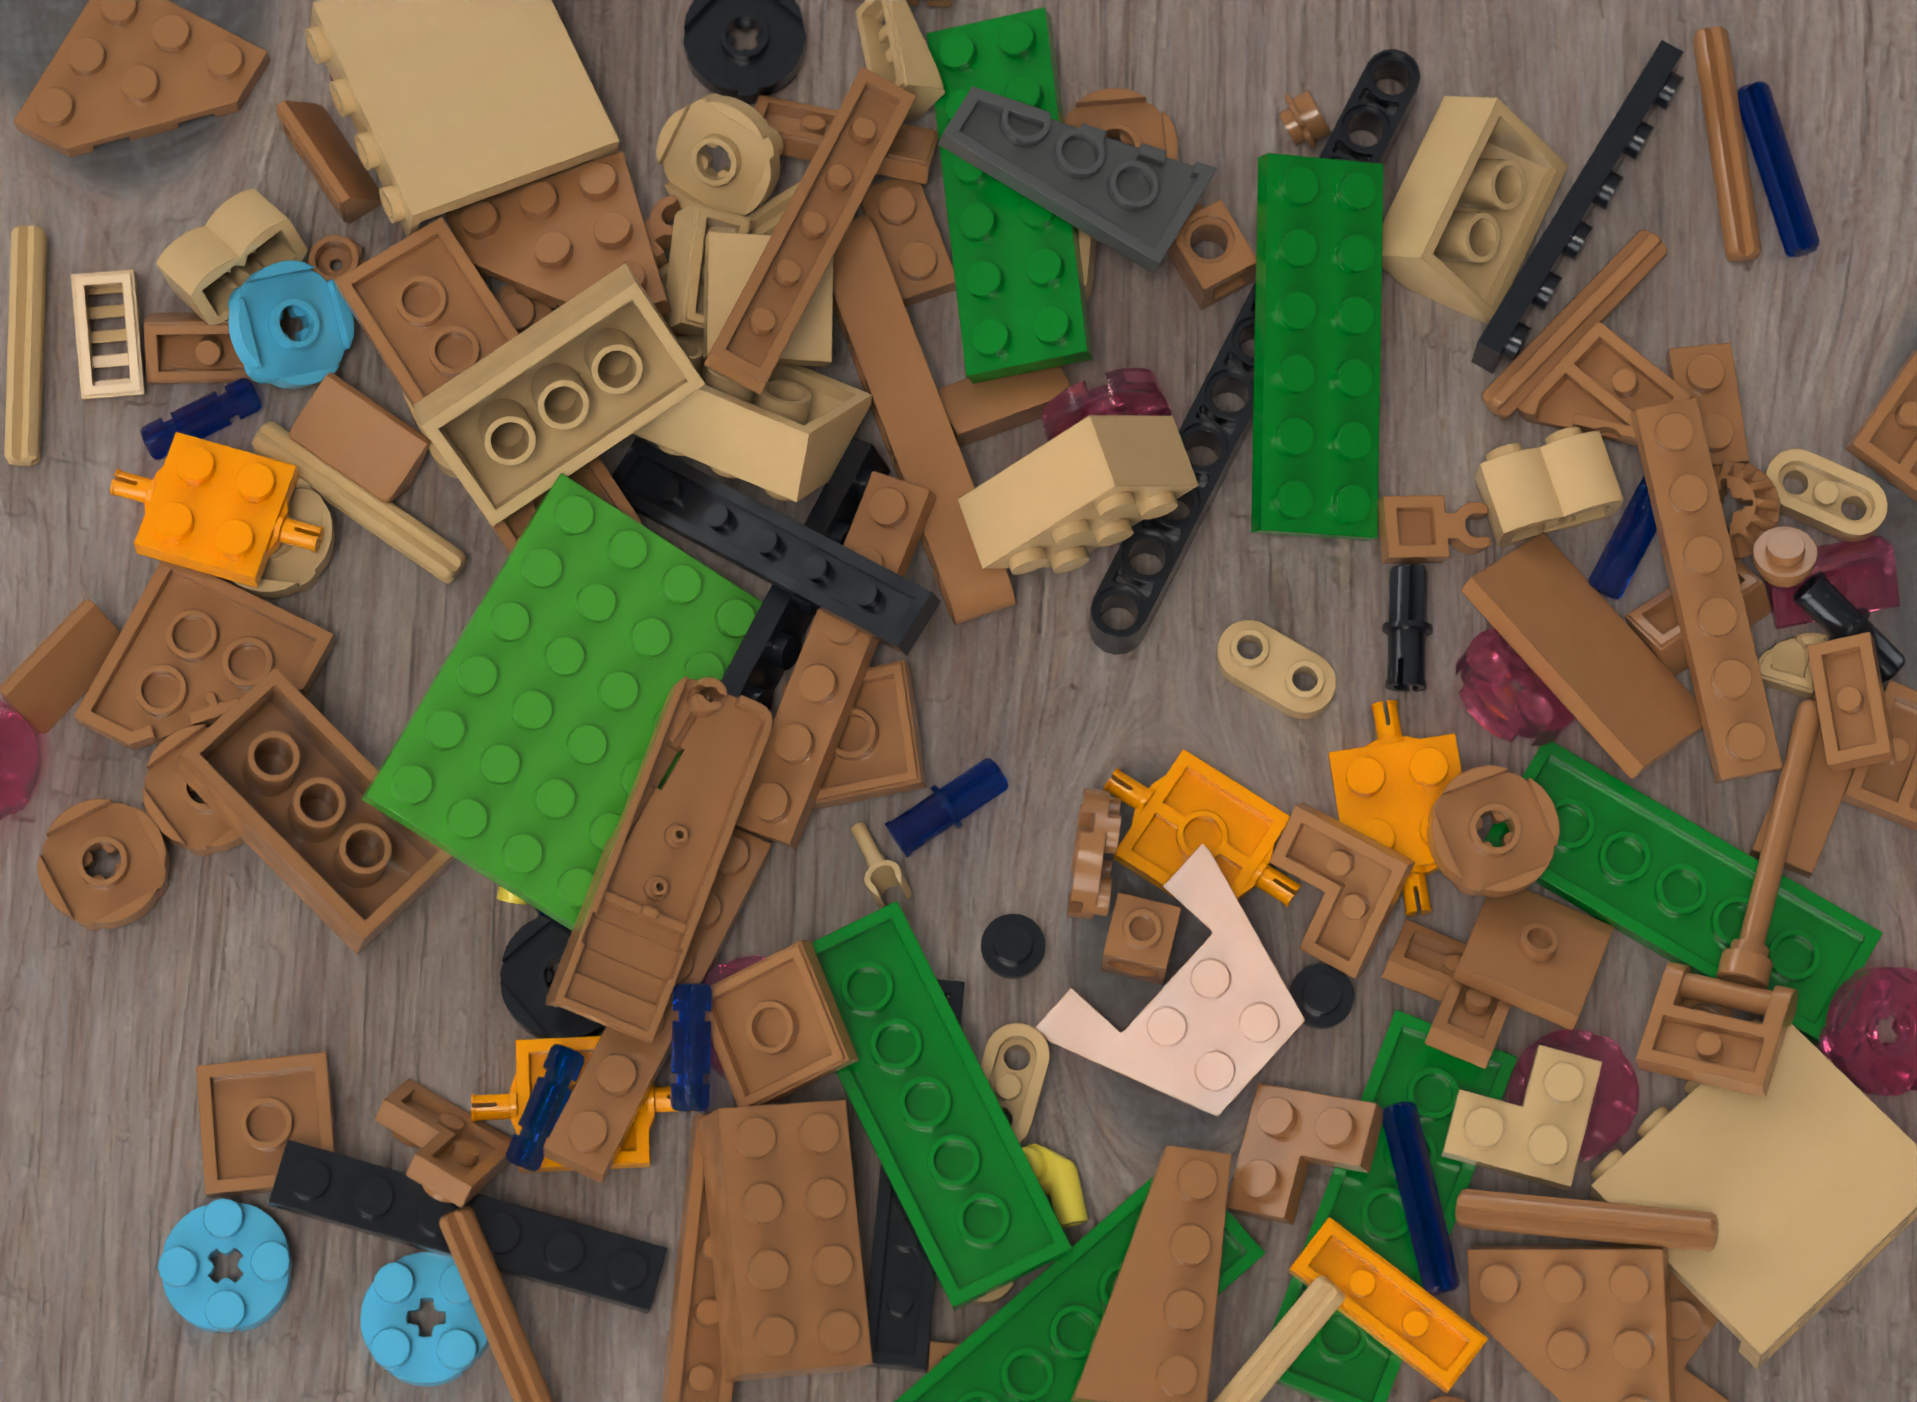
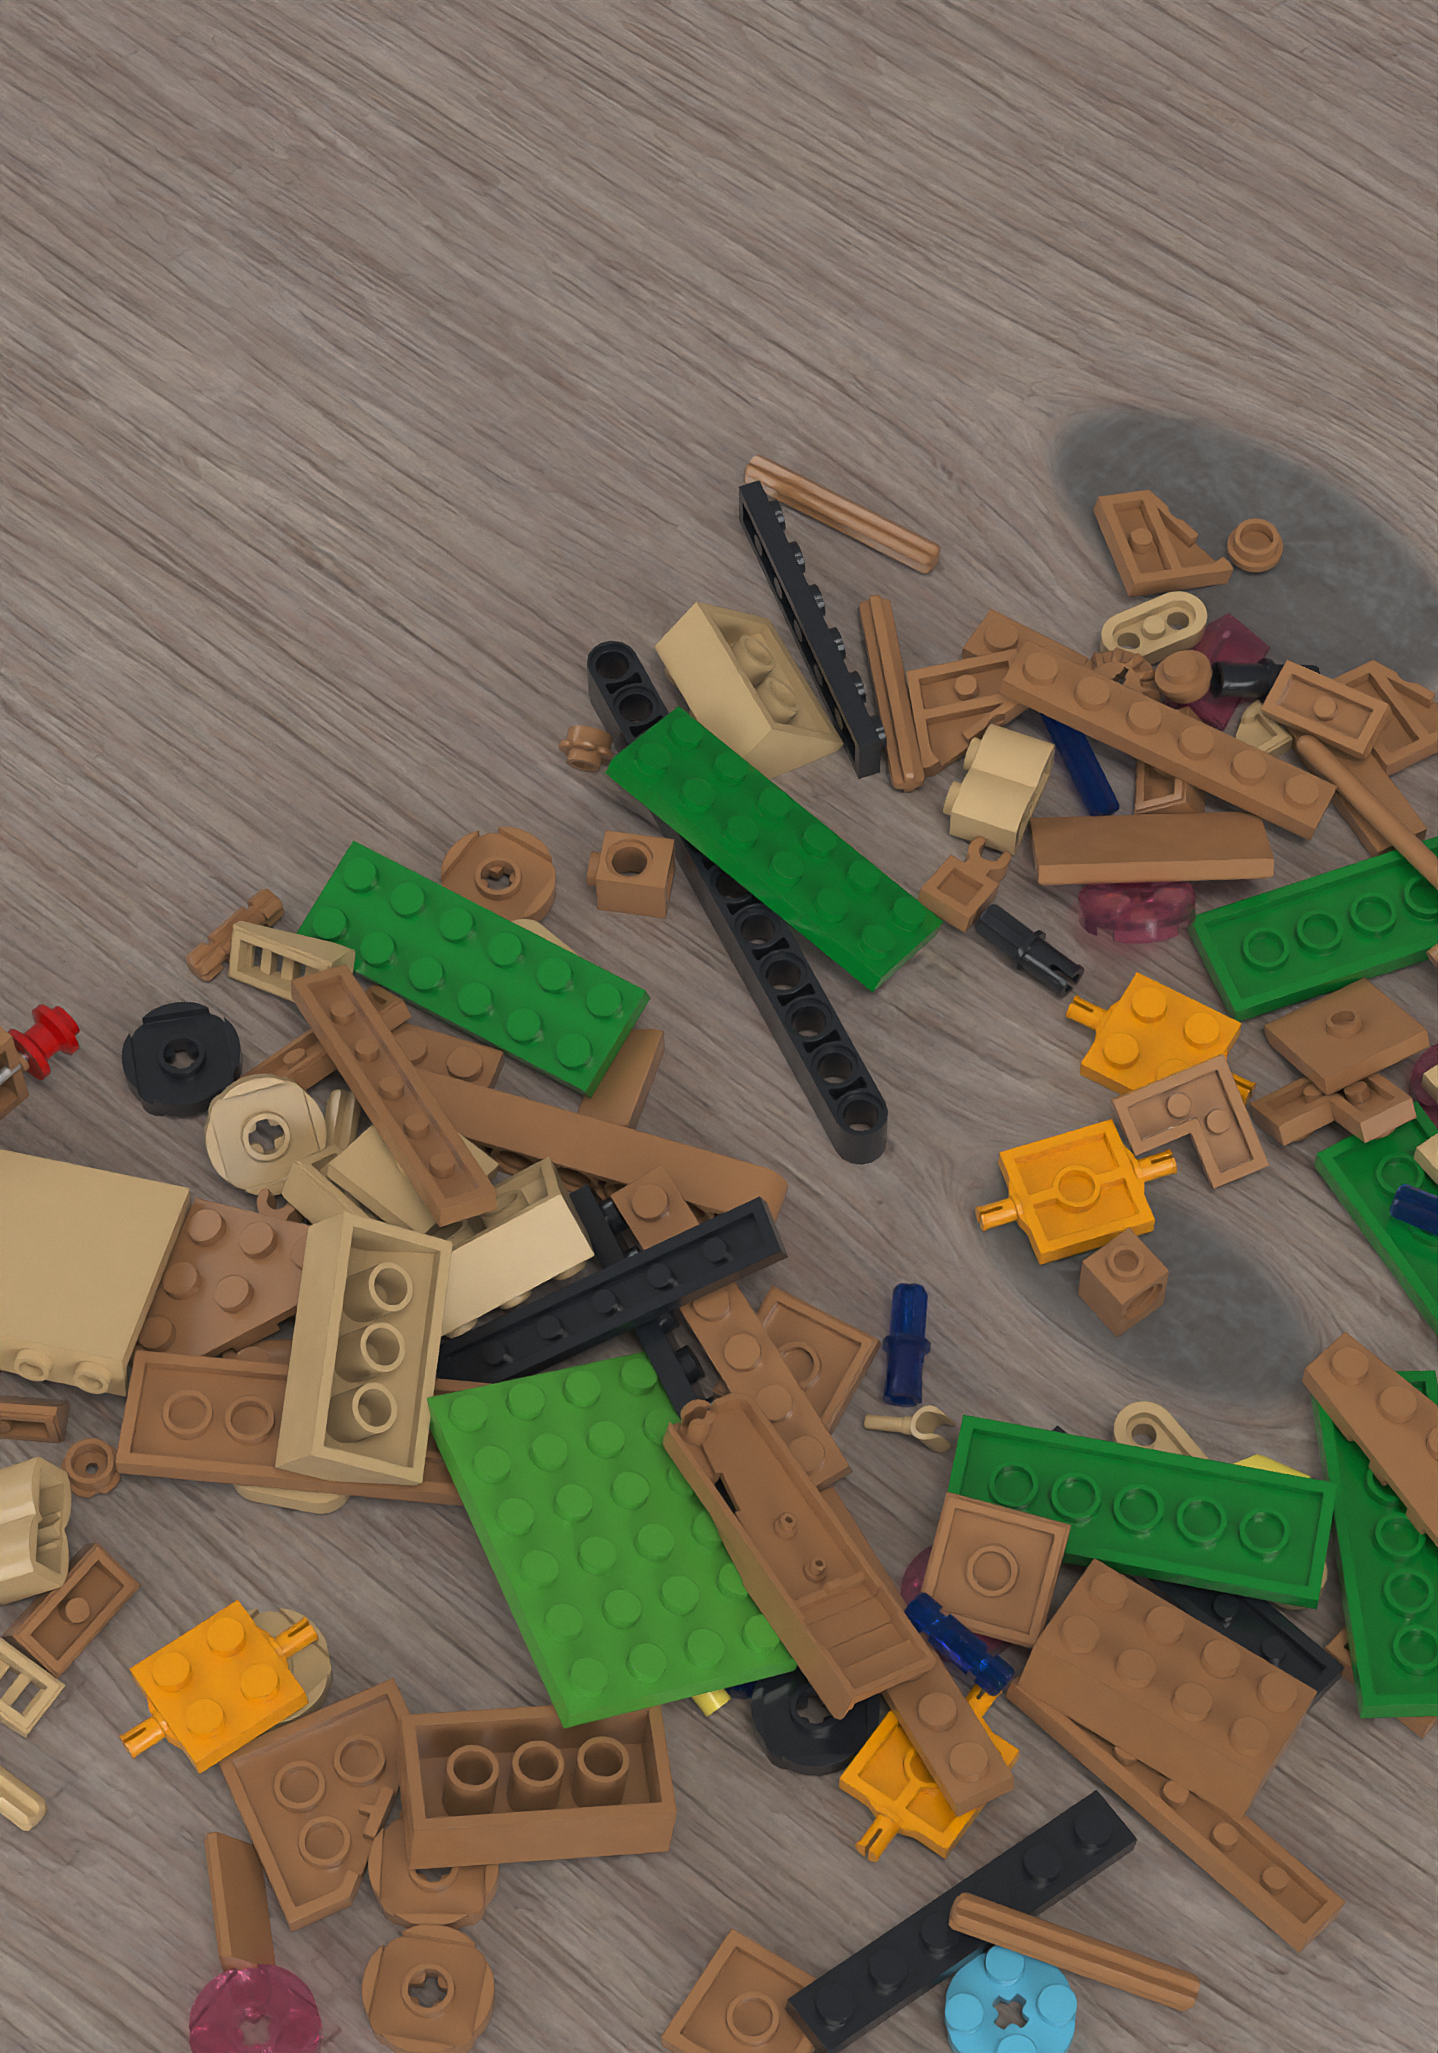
camera: 50 degrees left, 15 degrees down
clear blue axle [140,377,262,460] -> none
medium azure plate [228,260,354,389] -> none
tan axle [252,421,467,584] -> none
medium nougat slope [288,372,432,503] -> none
medium nougat plate [375,1078,518,1208] -> none
clear blue axle [506,1044,584,1172] -> none
dark grey wing [938,86,1217,274] -> none
tan brick [958,415,1199,575] -> none
black plate [981,914,1045,979] -> none
wing [1035,844,1306,1117] -> none
clear pink plate [1041,368,1172,441] -> none
medium nougat plate [1067,788,1121,920] -> none
tan plate [1216,620,1336,719] -> none
medium nougat plate [1226,1083,1385,1225] -> none
black plate [1289,964,1354,1029] -> none
medium nougat plate [1427,765,1560,897] -> none
clear blue axle [1738,81,1820,258] -> none

